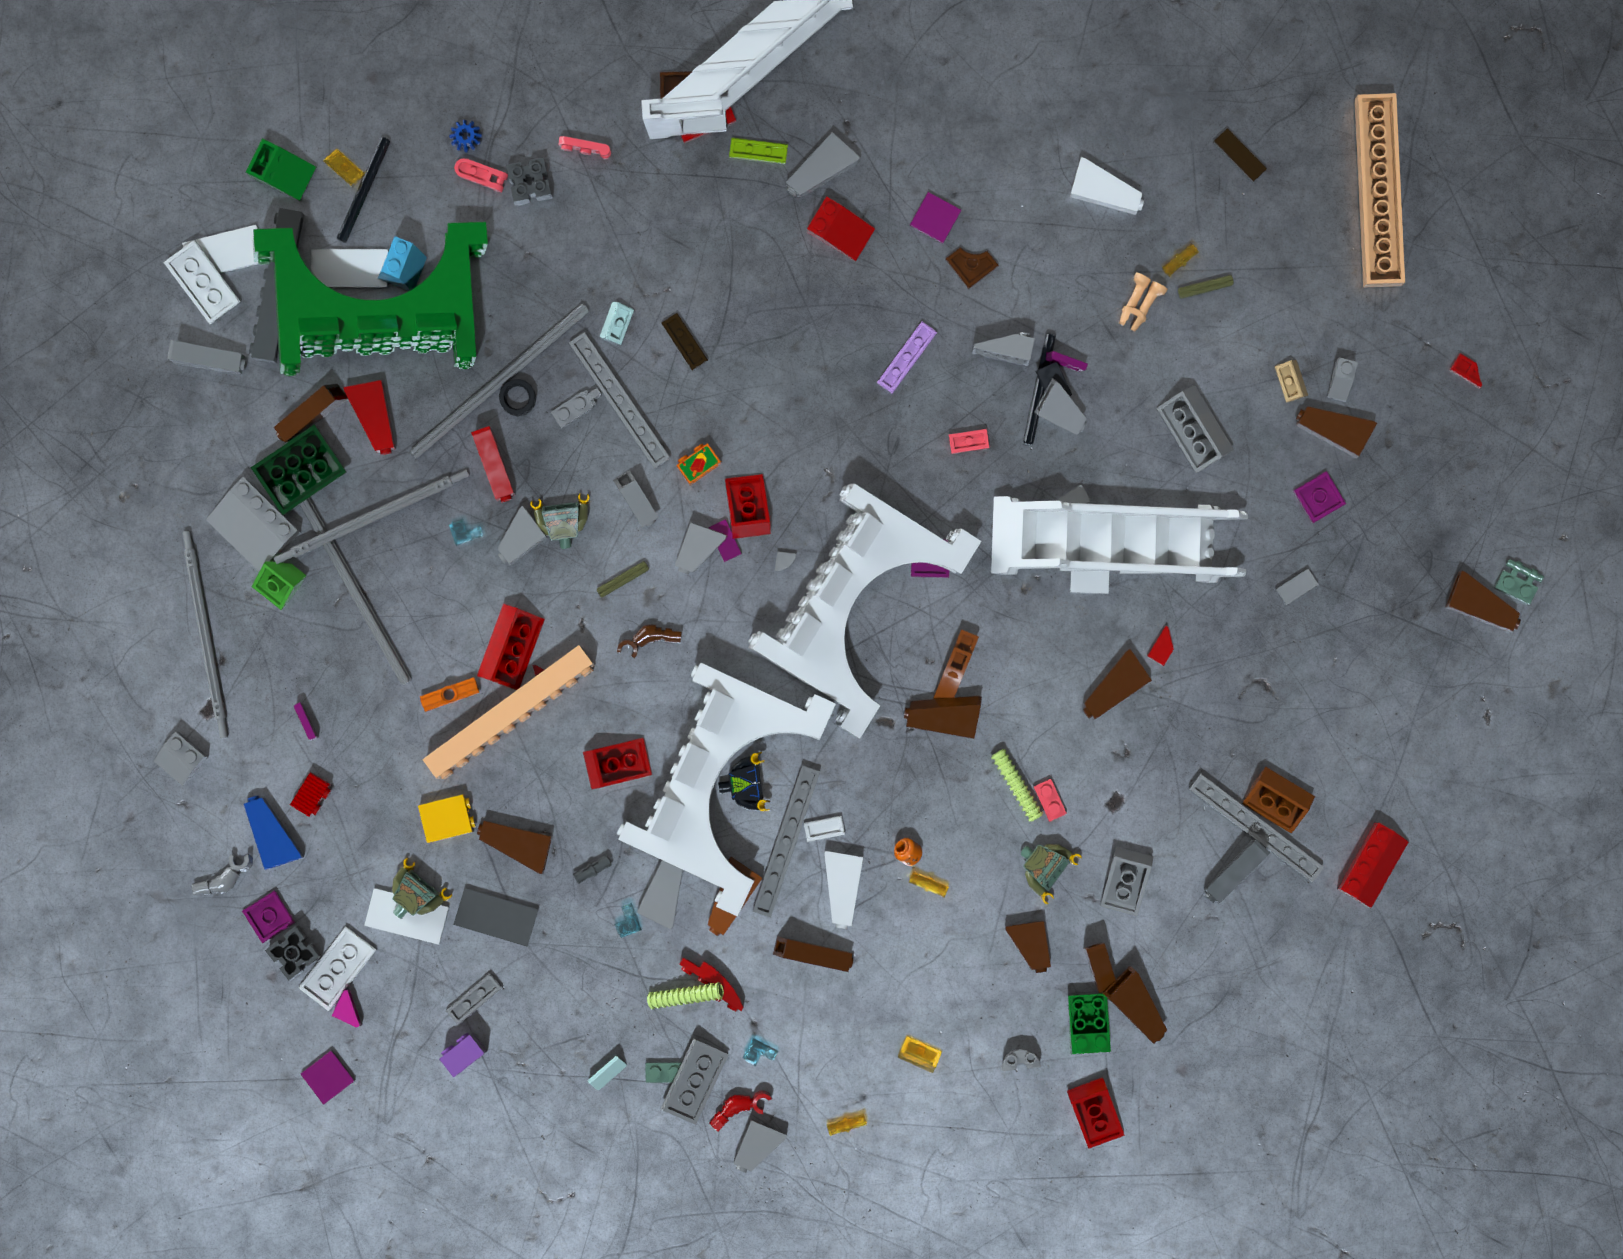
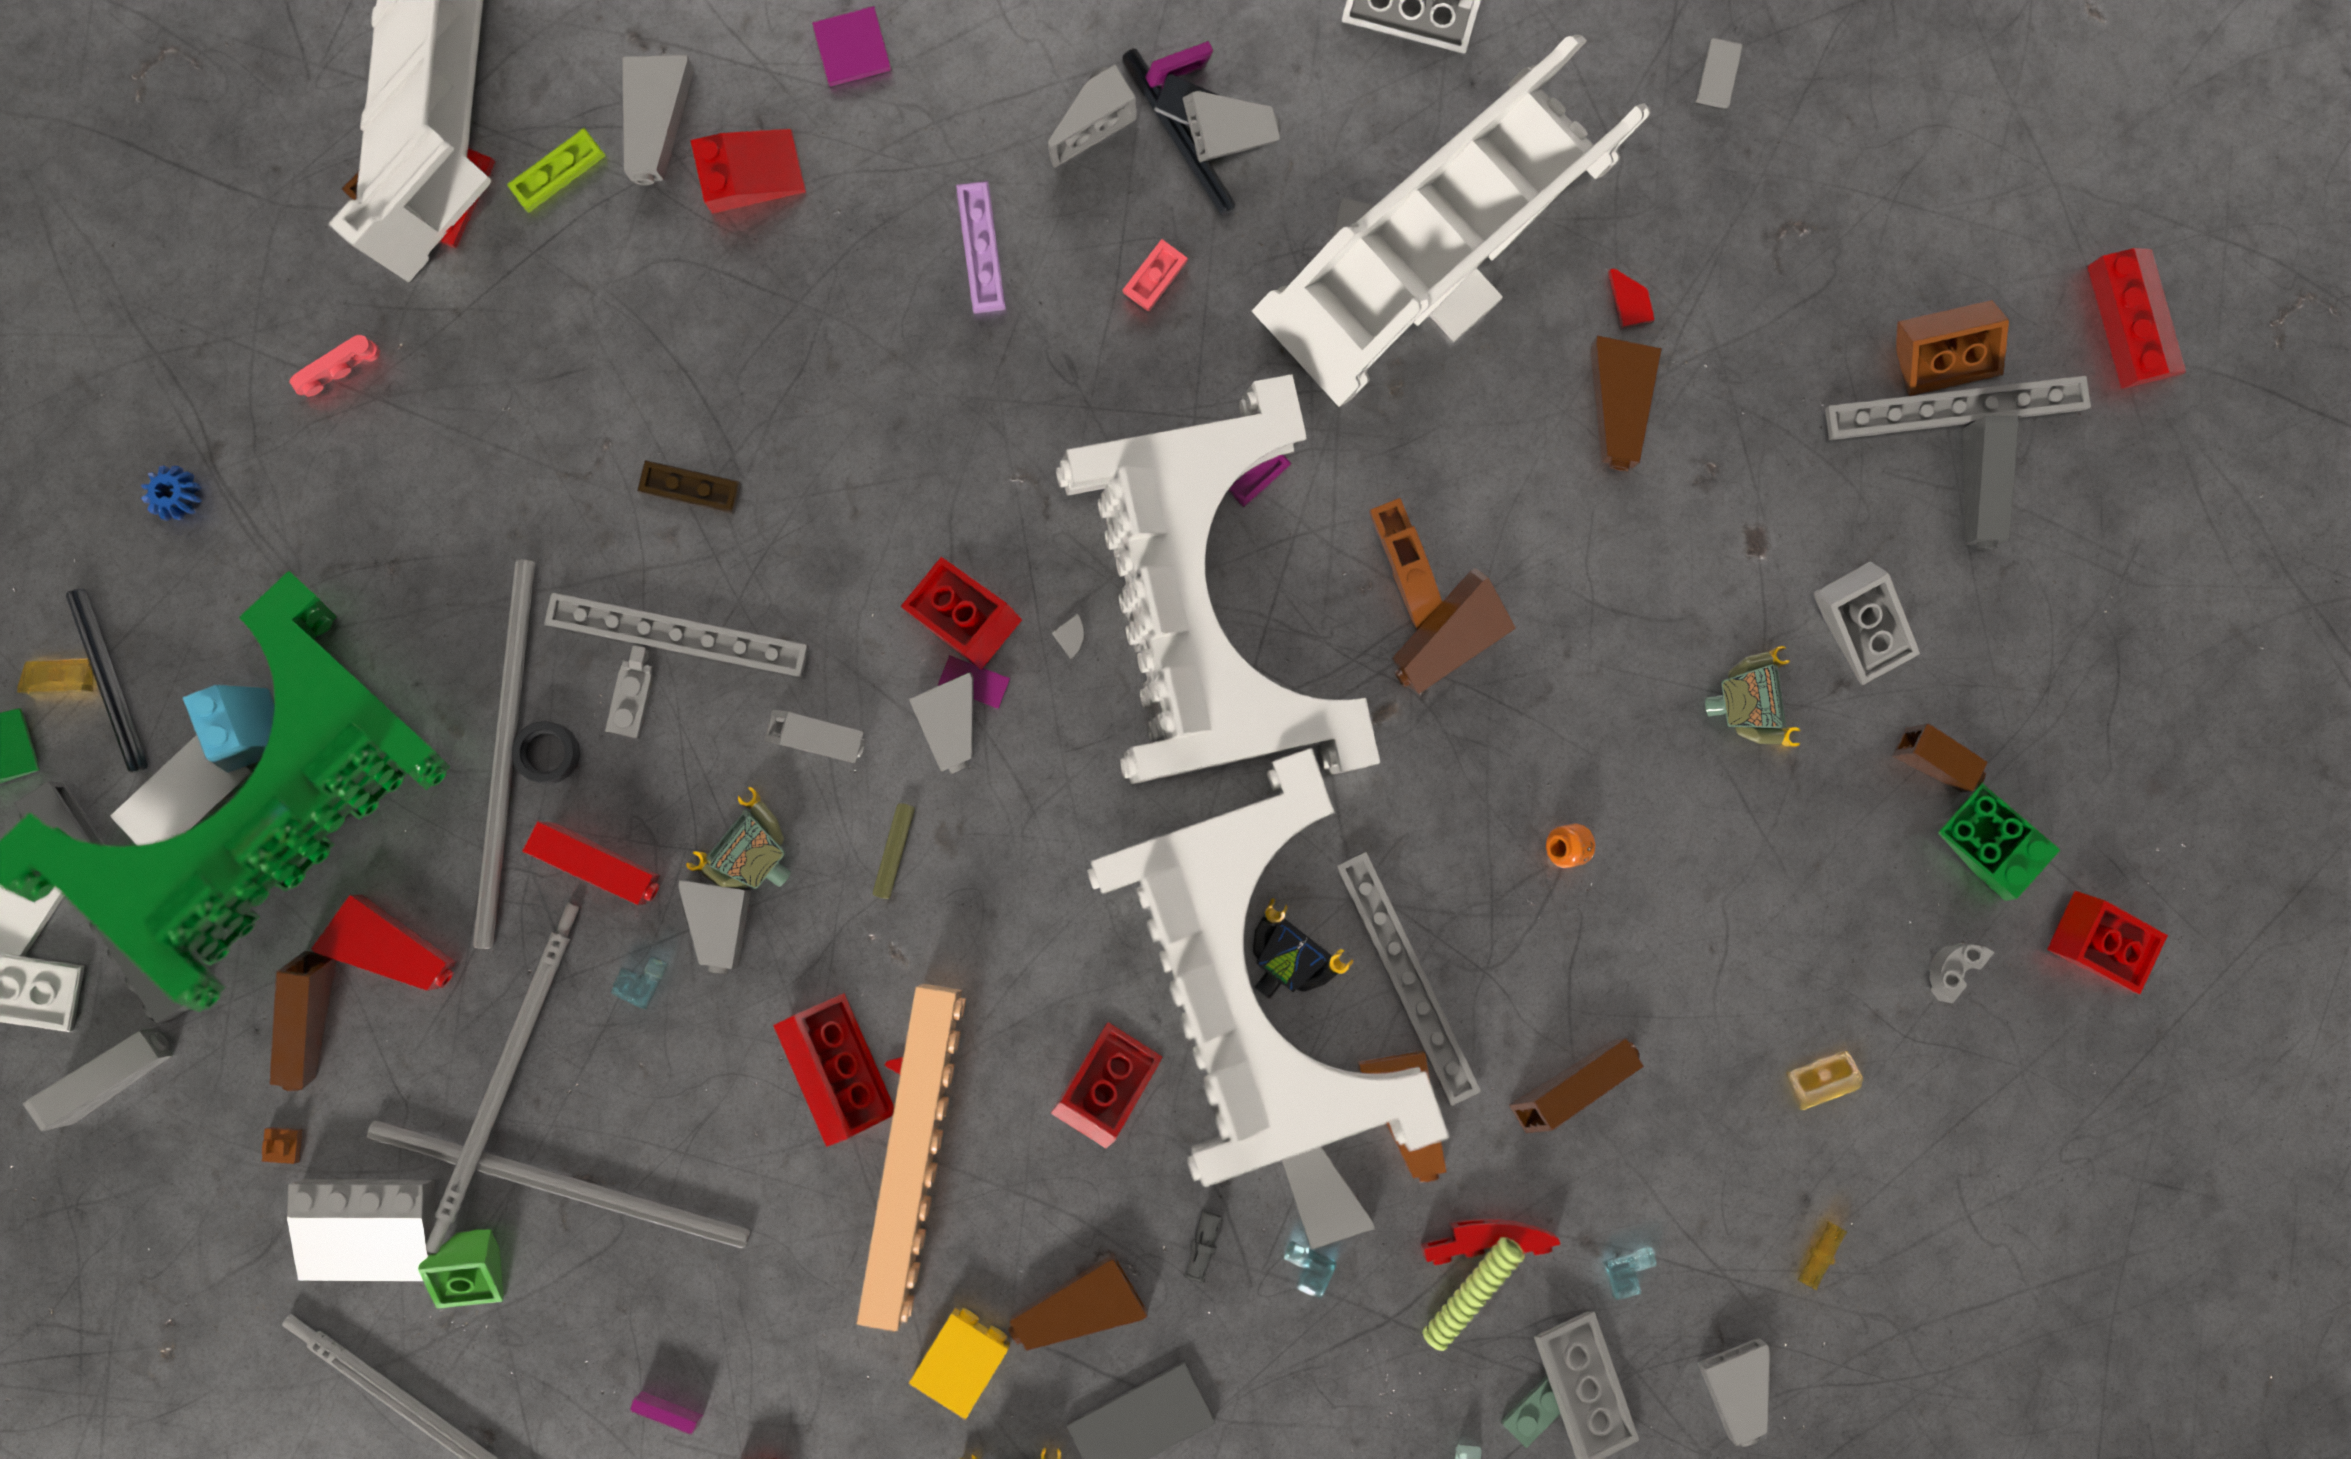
camera: 45 degrees left, 0 degrees up
dark green slope [250,425,347,515] -> none
orange piece [420,677,480,712] -> none
coral plate [454,158,508,193] -> none
dark grey brick [506,157,553,206] -> none
light aqua slope [600,302,634,345] -> none
reddish brown piece [617,624,682,658] -> none
brick [676,443,721,486] -> none
red piece [709,1090,773,1132] -> none
white tile [804,816,845,842] -> none
white slope [824,851,863,929] -> none
clear yellow pin [909,871,949,898] -> none
reddish brown tile [945,247,999,290] -> none
yellowish green piece [991,749,1043,822] -> none
reddish brown slope [1005,921,1051,973] -> none
coral plate [1033,779,1067,822] -> none
reddish brown slope [1103,966,1167,1044] -> none
none -> dark orange tile [261,1127,303,1164]

